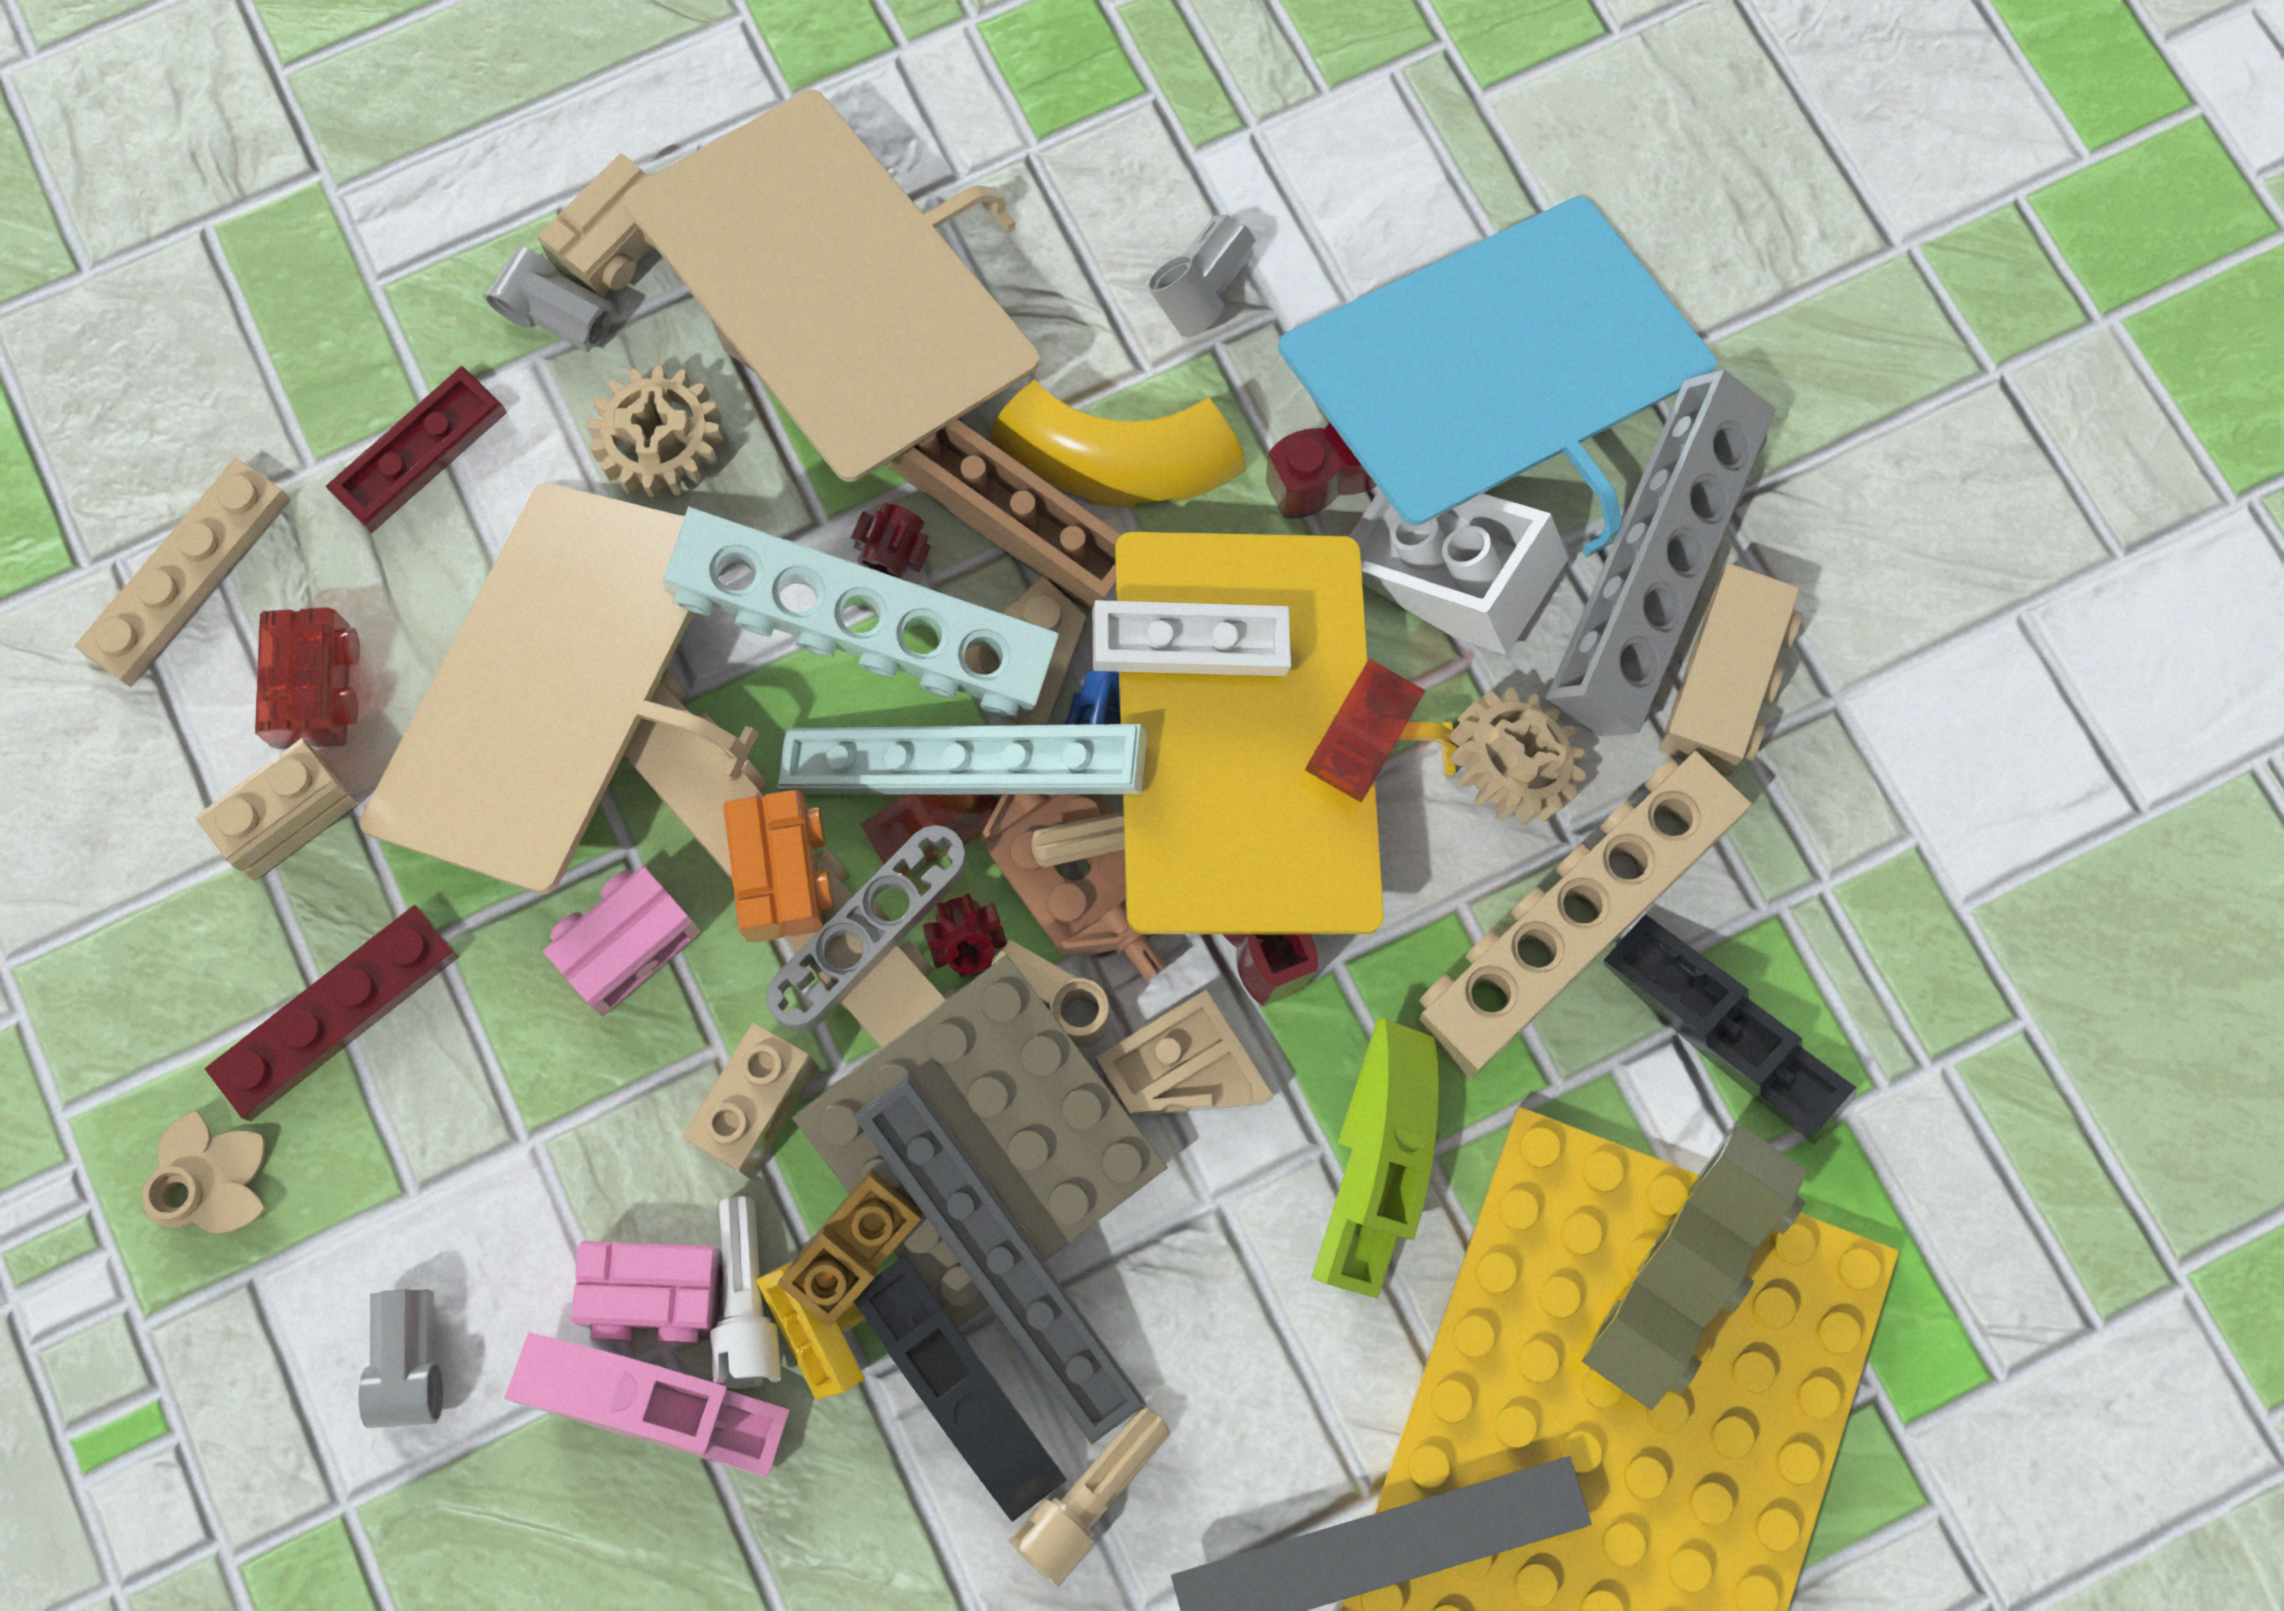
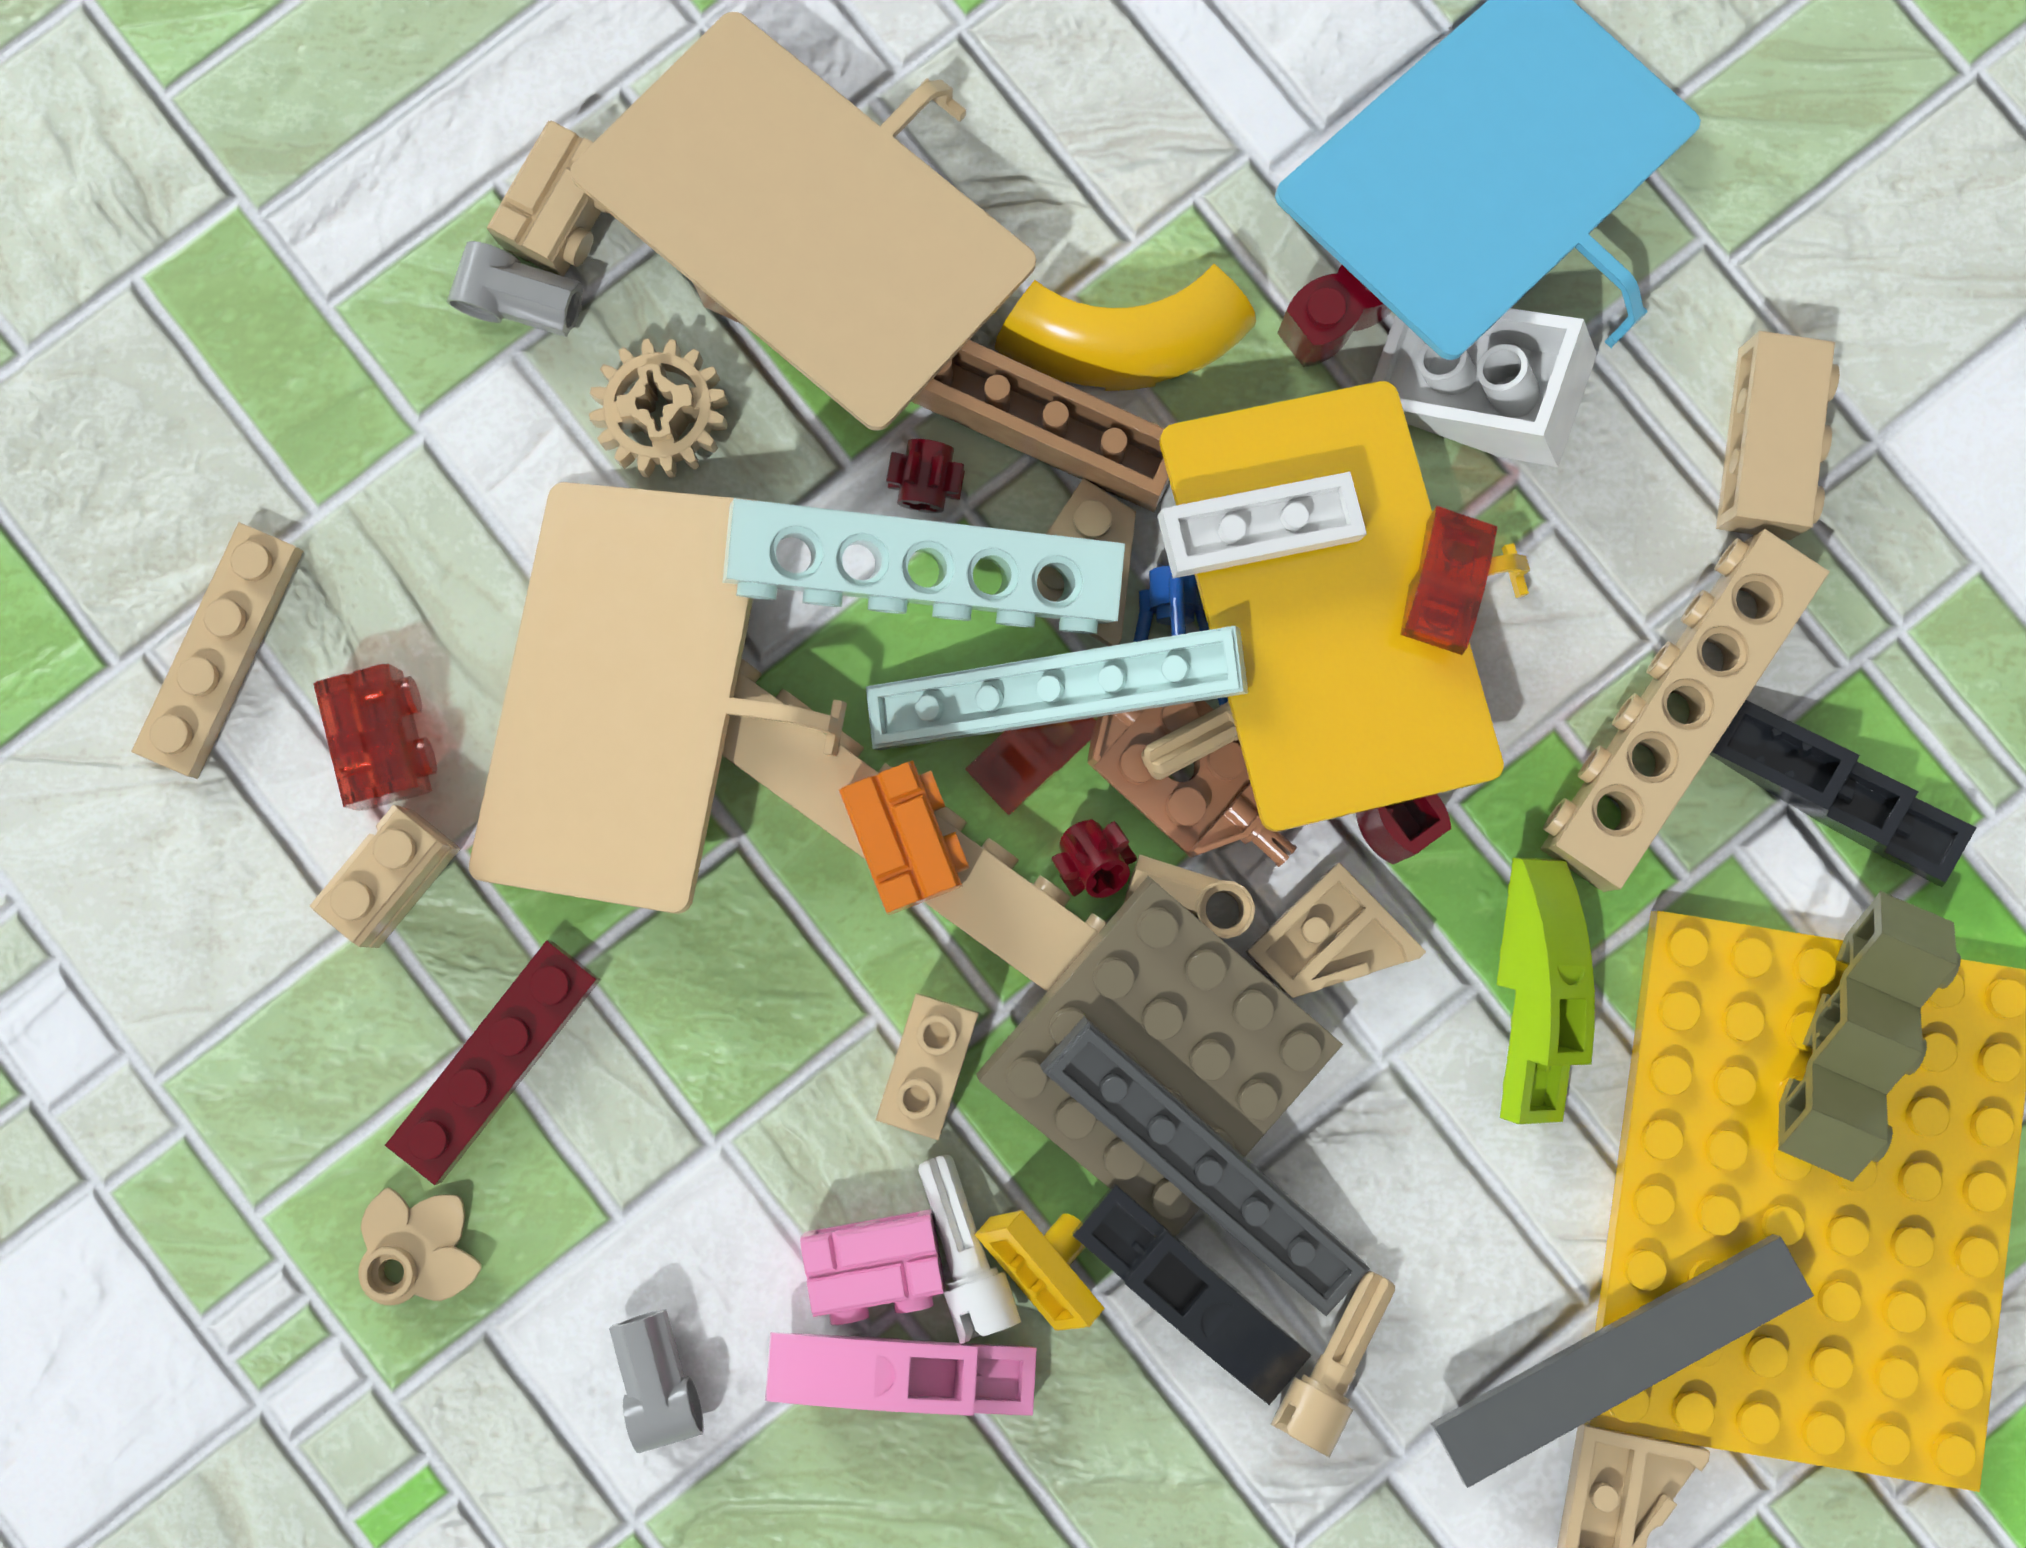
camera: 15 degrees left, 10 degrees up
dark red tile [325,366,507,534] -> none
bright pink brick [542,865,702,1017] -> none
light grey beam [766,825,967,1031] -> none
pearl gold slope [777,1168,923,1328] -> none
light grey piece [1147,214,1256,337] -> none
tan gear [1449,688,1586,825] -> none
light grey brick [1545,369,1776,736] -> none

